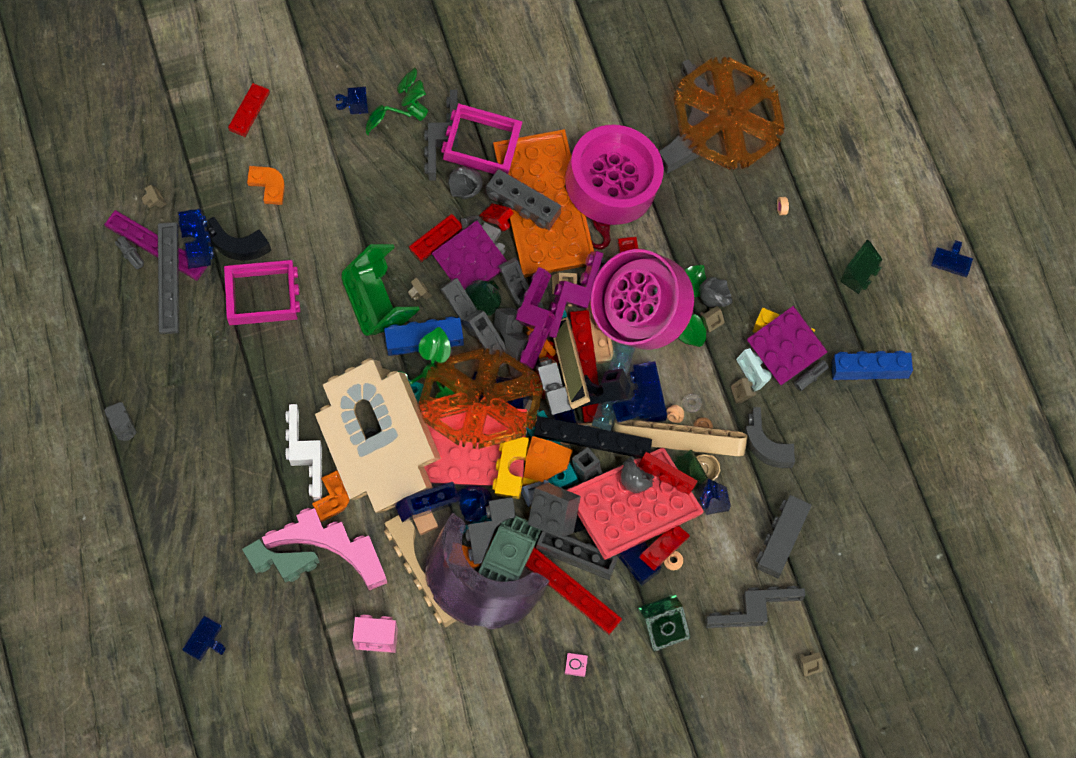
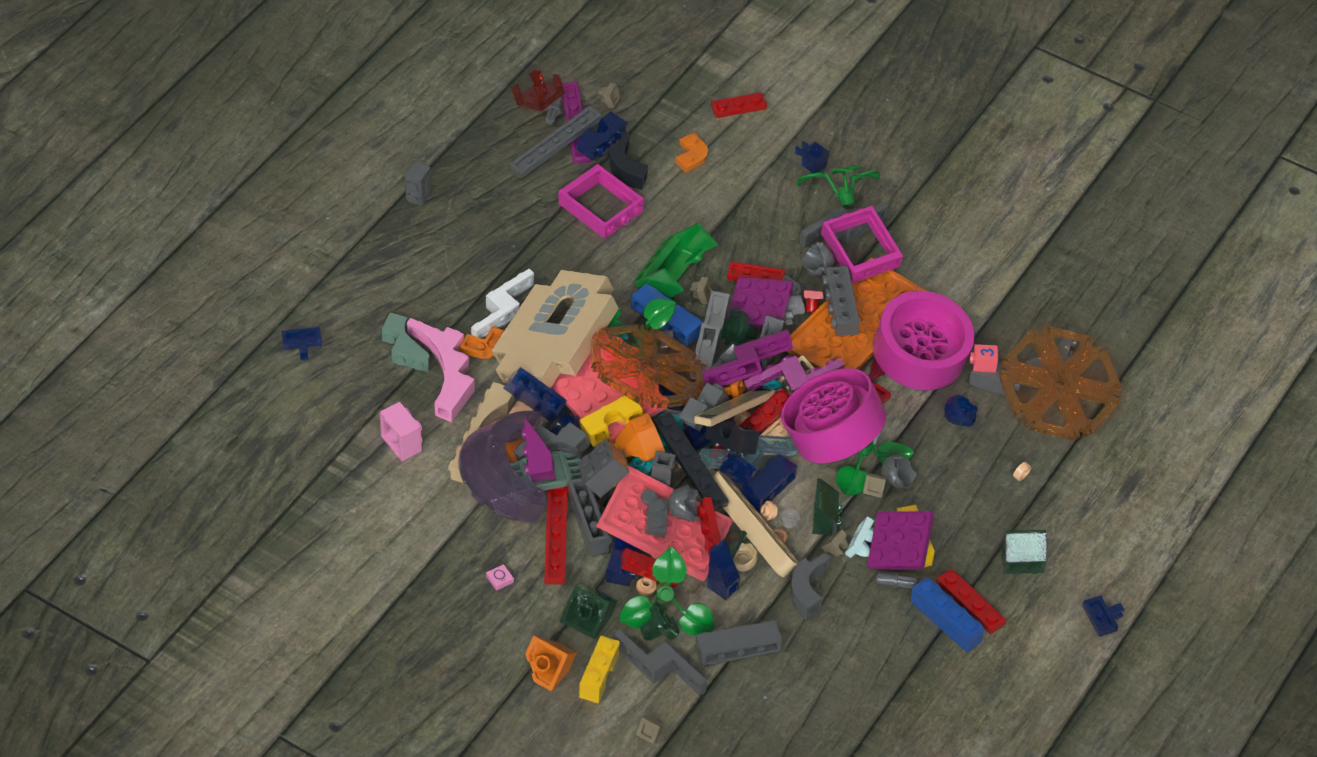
camera: 50 degrees right, 20 degrees down
none -> clear red panel [511,69,565,111]
none -> magenta slope [522,420,556,482]
none -> orange slope [525,635,577,691]
none -> yellow arch [579,636,620,704]
none -> green plant [619,546,714,636]
none -> clear green tile [640,602,680,640]
none -> dark grey hinge [641,490,668,538]
none -> clear green slope [812,478,843,535]
none -> red plate [936,568,1006,635]
none -> clear blue hair [944,395,978,427]
none -> coral brick [969,344,998,372]

